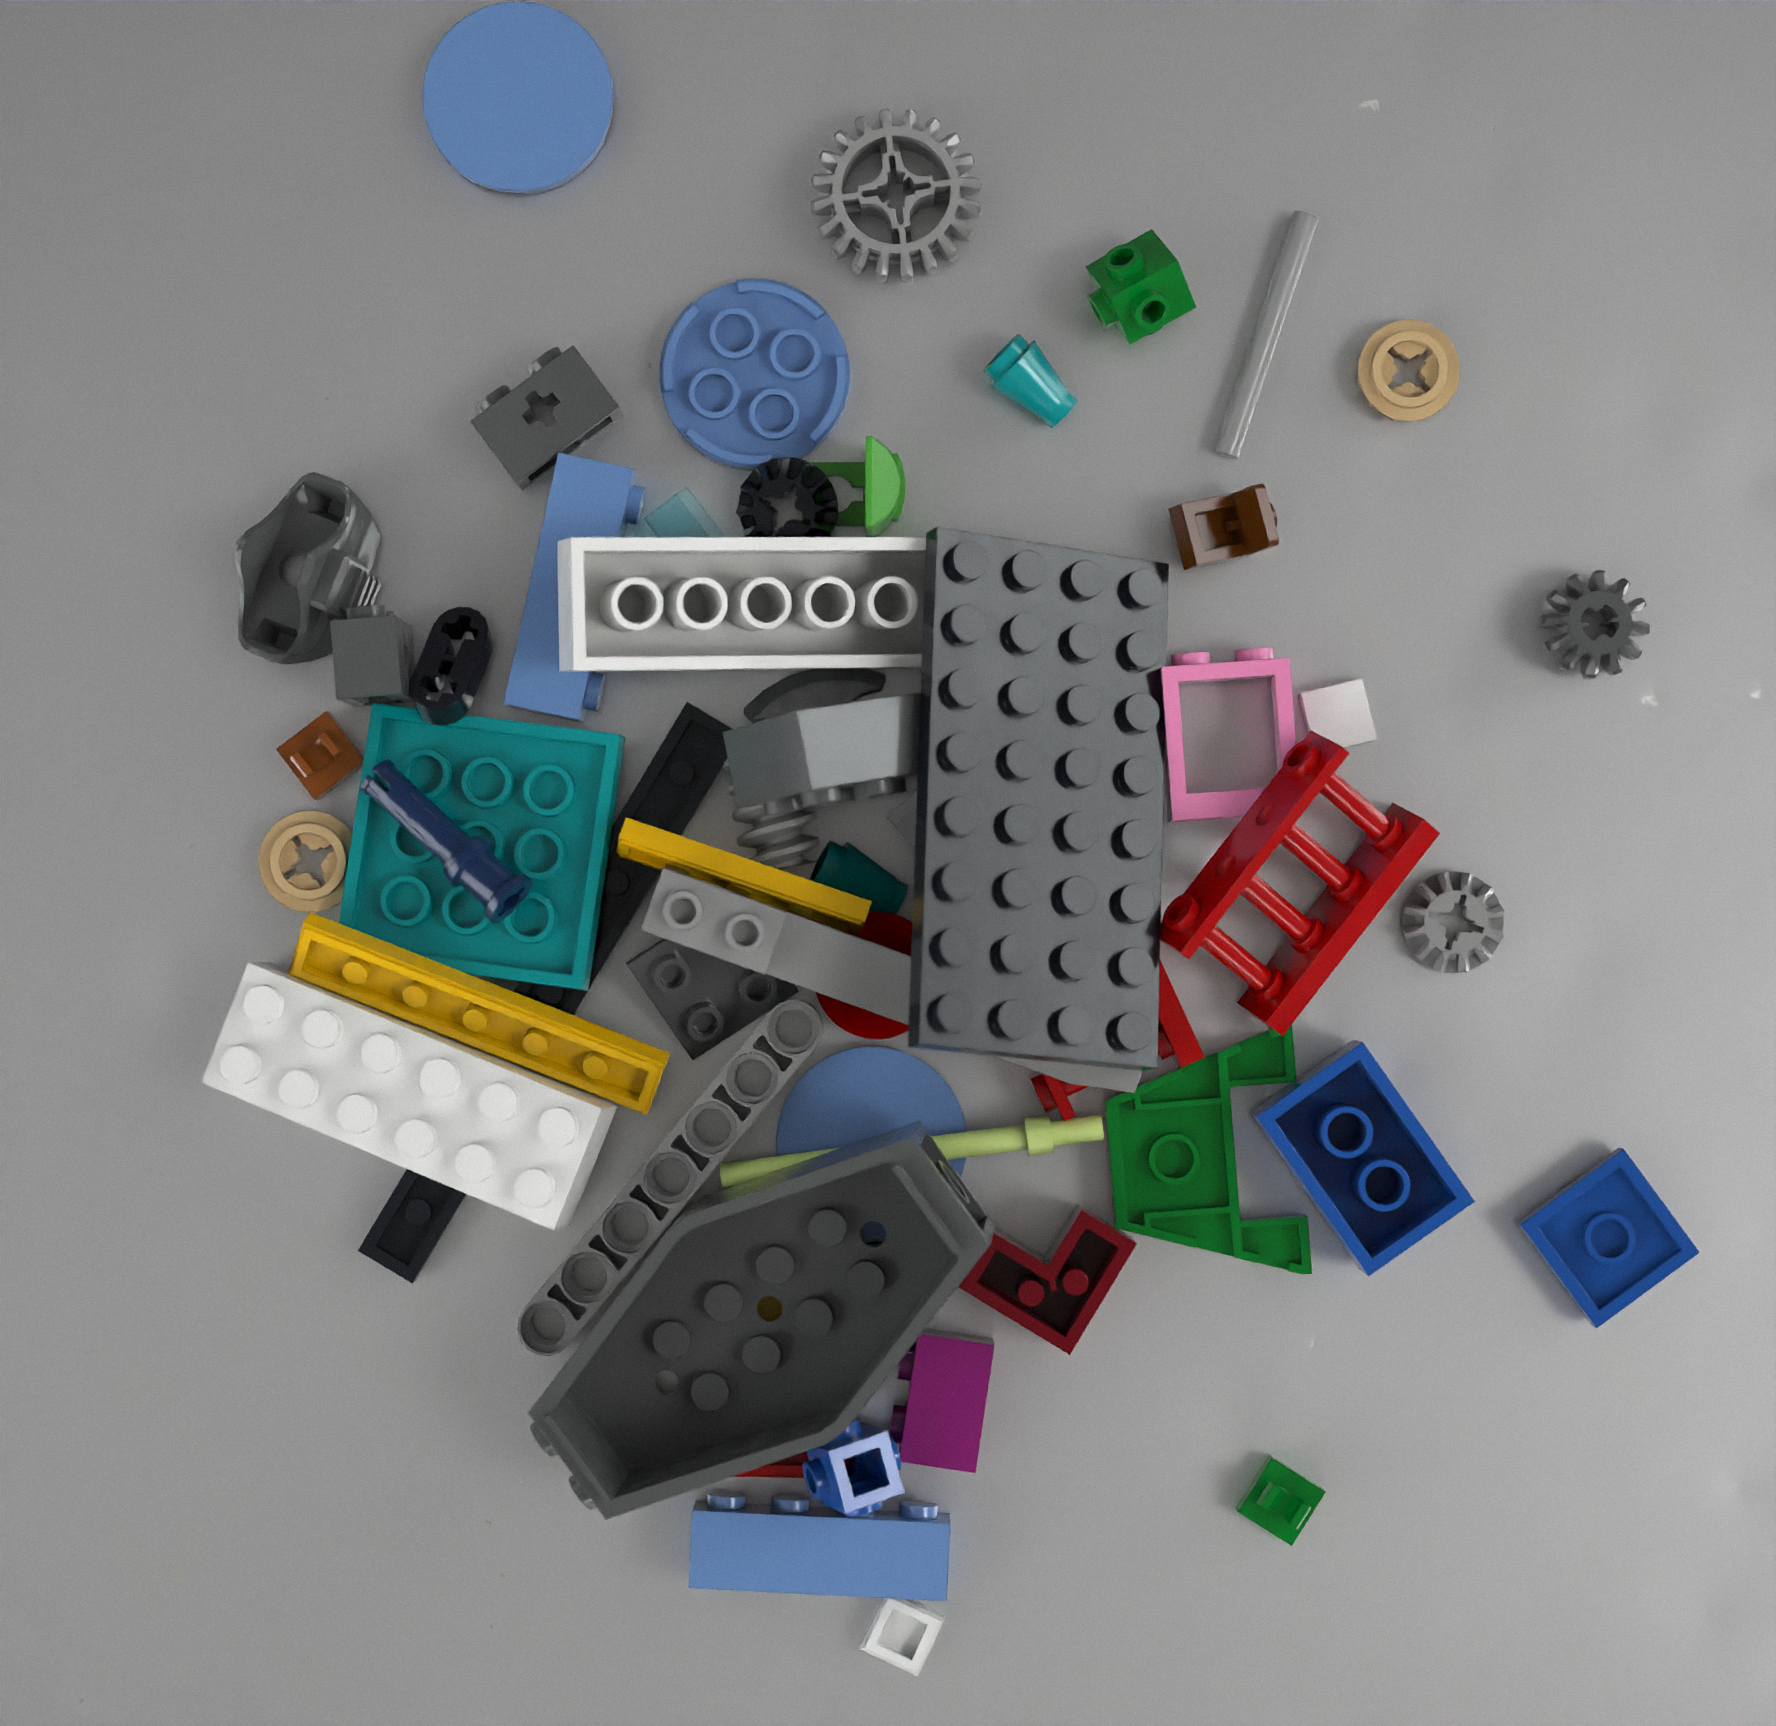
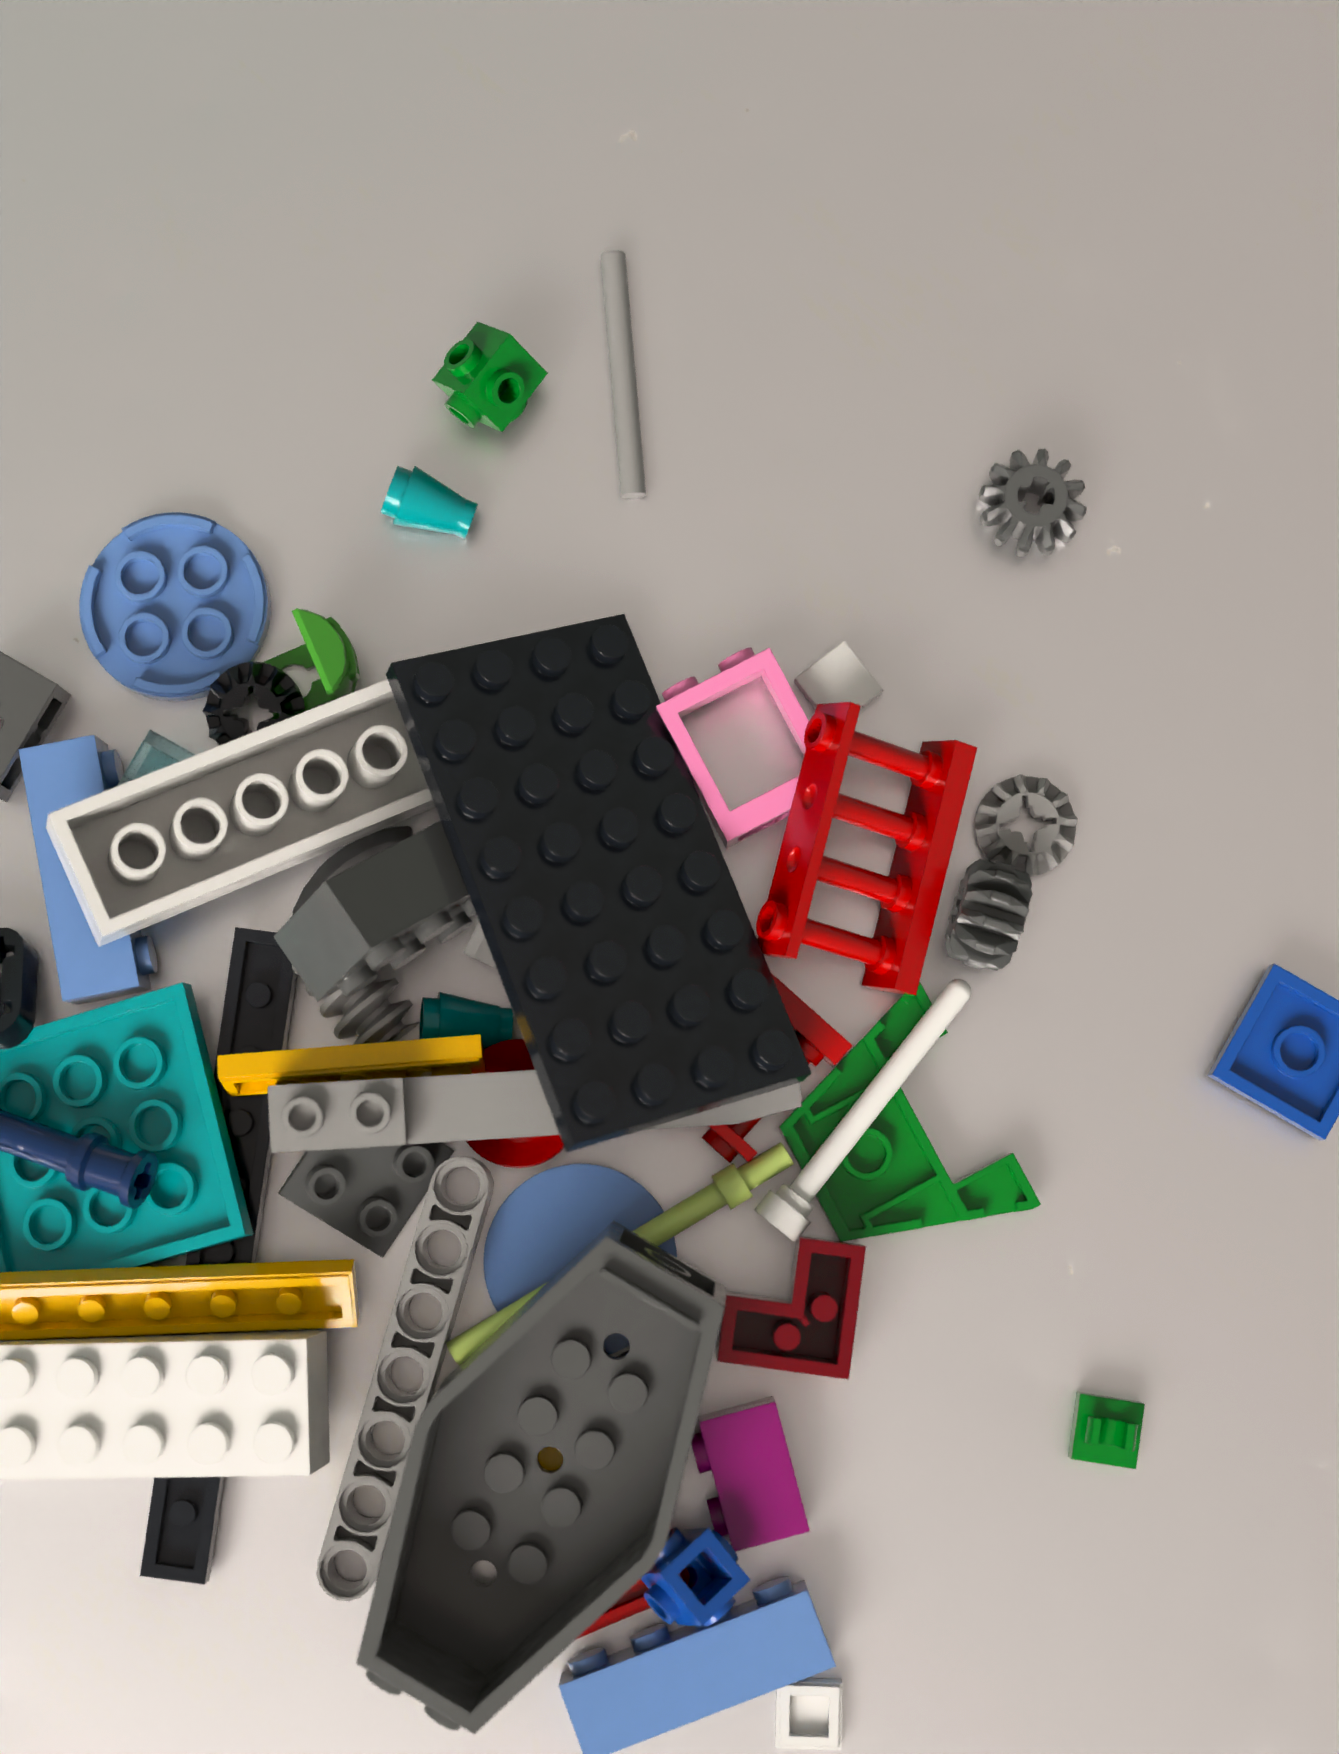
camera: 25 degrees left, 5 degrees down
light grey gear [810,109,982,283] -> none
reddish brown bracket [1168,484,1279,570] -> none
blue brick [1249,1040,1475,1276] -> none
tan gear [1357,319,1460,422] -> none
none -> white piece [754,979,971,1242]
none -> dark grey gear [945,859,1033,971]

